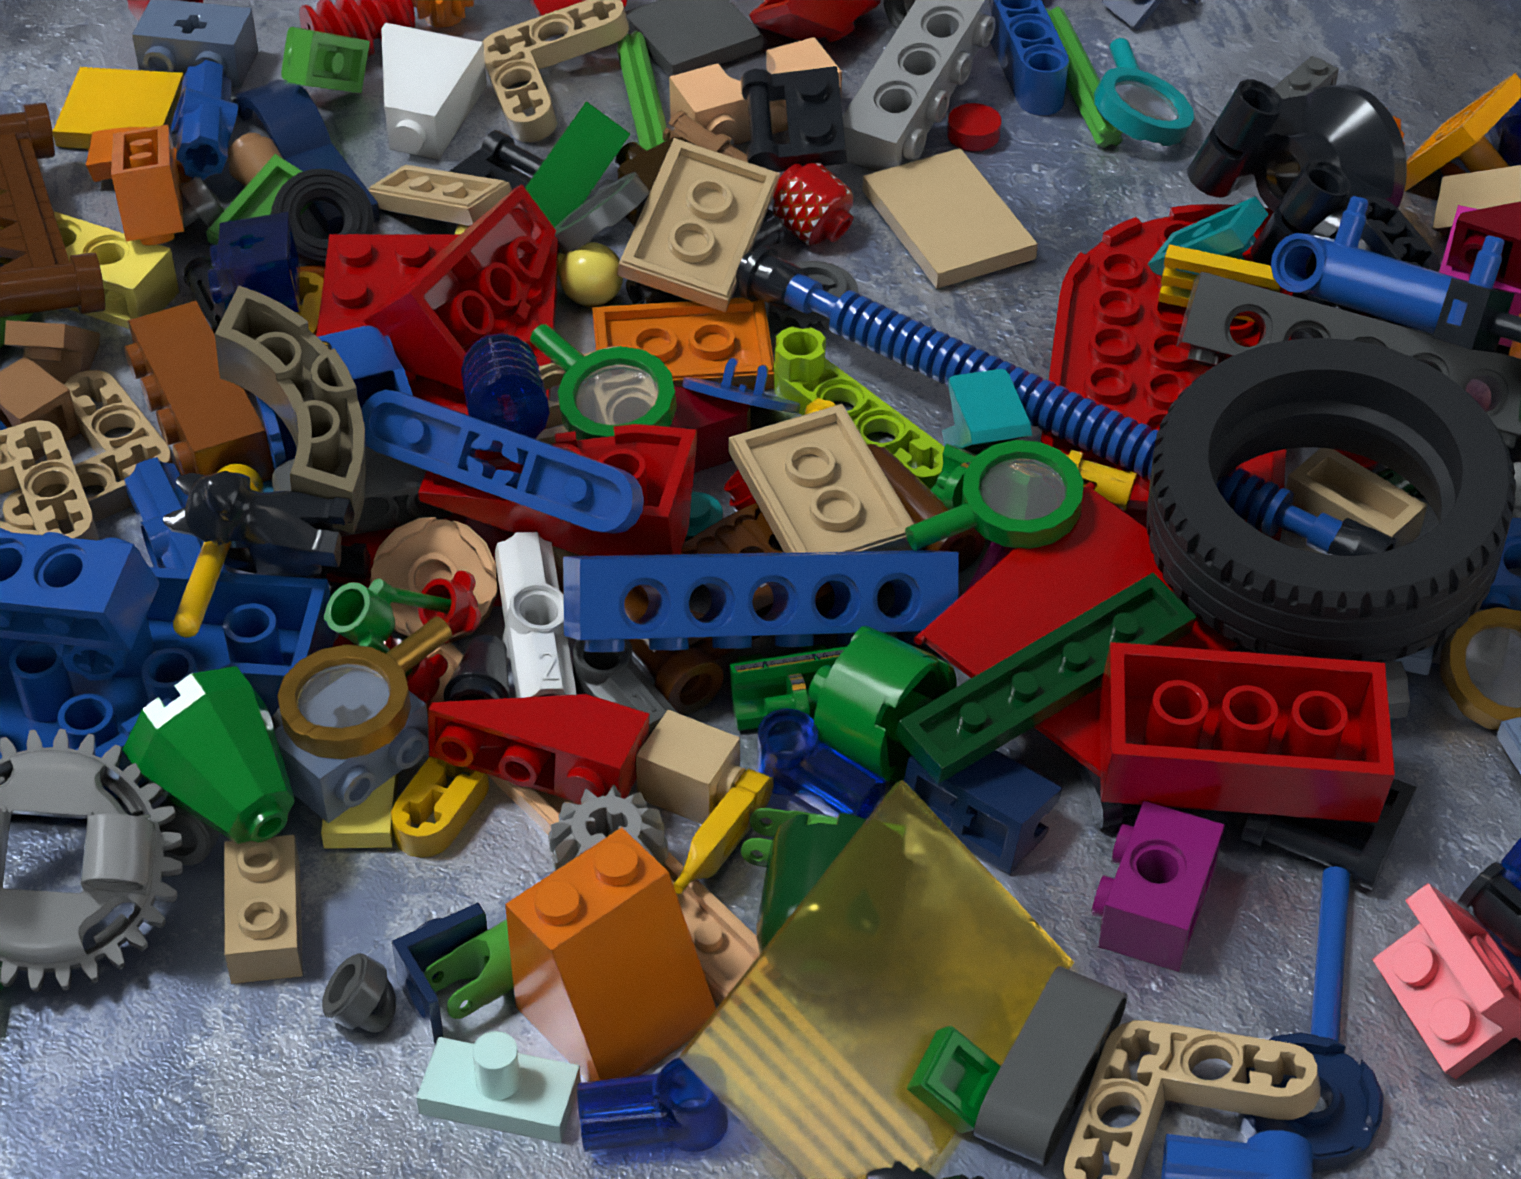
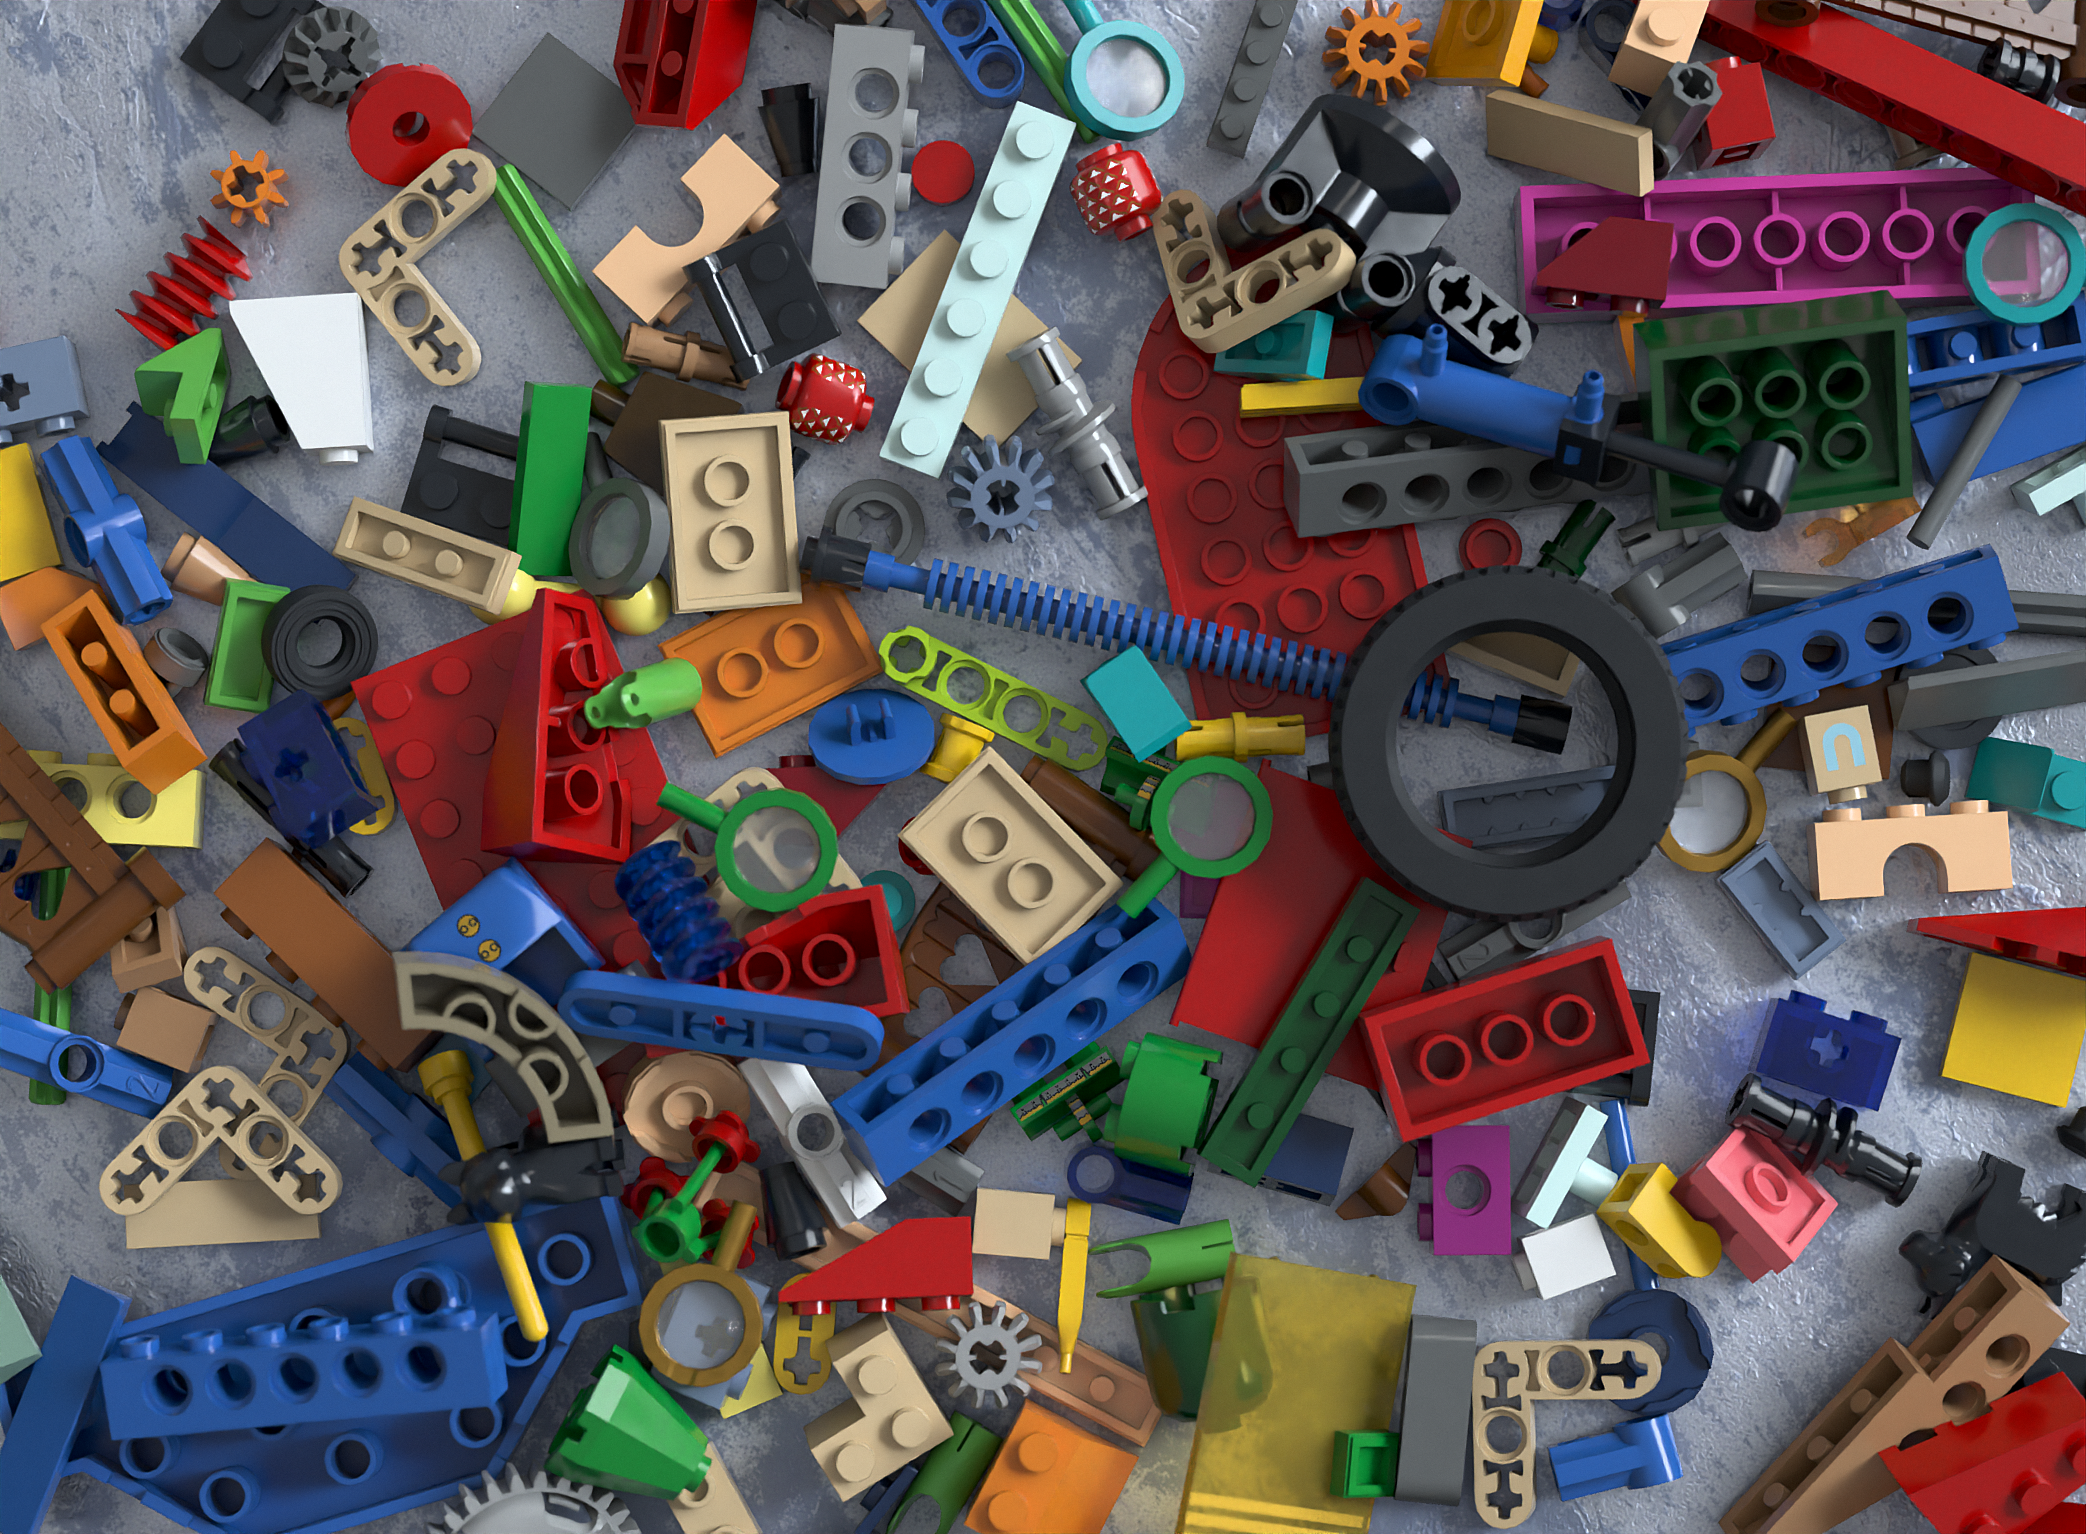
camera: 20 degrees left, 40 degrees up
none -> black cone [207,395,290,467]
none -> bright green piece [584,657,702,729]
none -> black cone [757,82,820,178]
none -> tan brick [803,1313,954,1502]
none -> light aqua plate [879,101,1077,481]
none -> sand blue gear [946,434,1055,544]
none -> light grey piece [1006,326,1148,521]
none -> red head [1069,143,1164,243]
none -> tan beam [1152,189,1356,353]
none -> reddish brown piece [1335,1141,1417,1220]
none -> light aqua tile [1510,1096,1618,1230]
none -> white brick [1511,1212,1616,1301]
none -> yellow leg [1595,1162,1722,1279]

